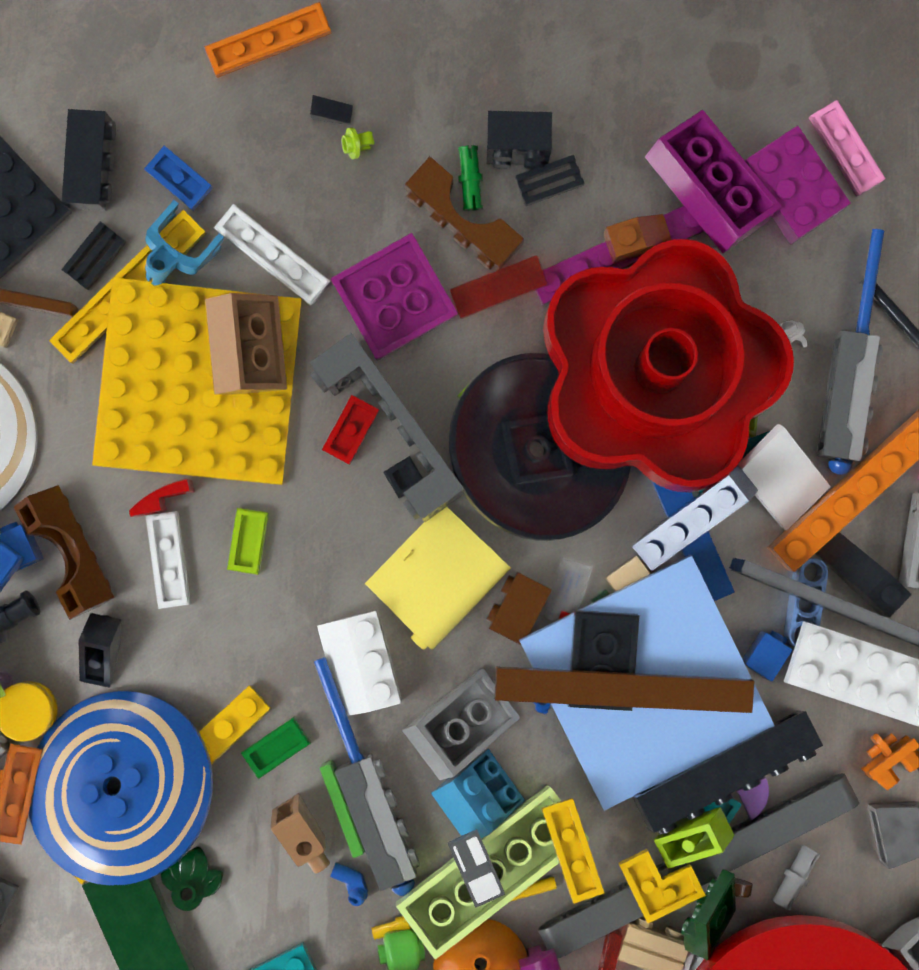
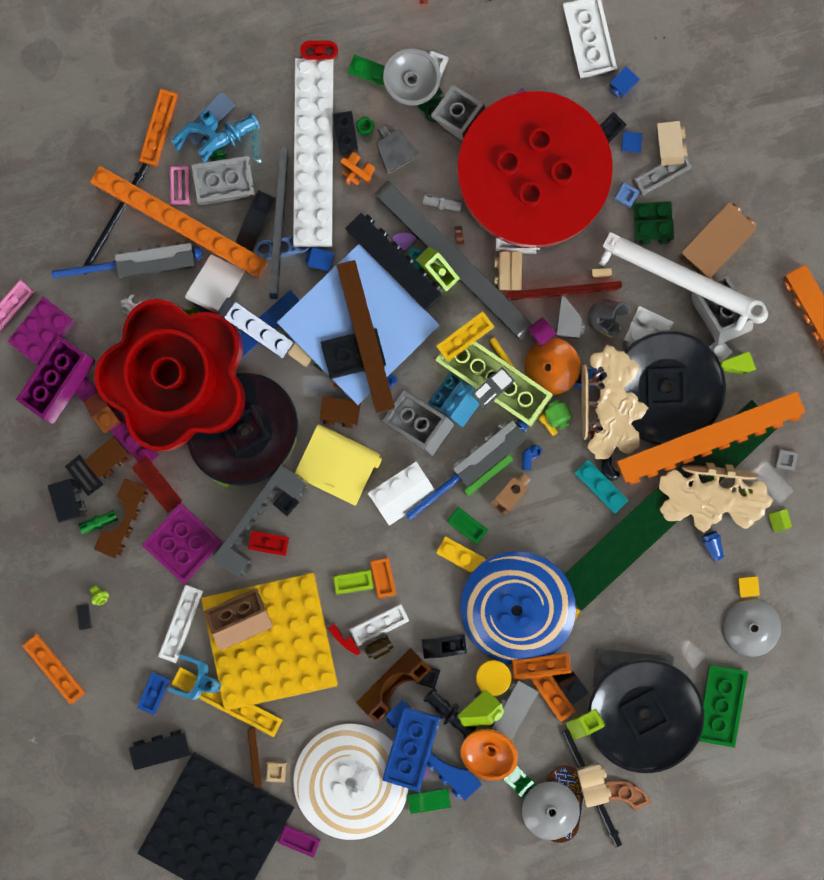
camera: 110 degrees left, 0 degrees up
black tile [61,221,126,290] -> none
dark green plate [161,847,223,911] -> none
yellow plate [618,849,706,924] -> none
dark green plate [681,869,736,960] -> none
none -> reddish brown brick [84,436,130,479]
none -> dark brown brick [364,634,394,660]
none -> orange tile [370,557,397,599]
none -> black tile [416,667,440,689]

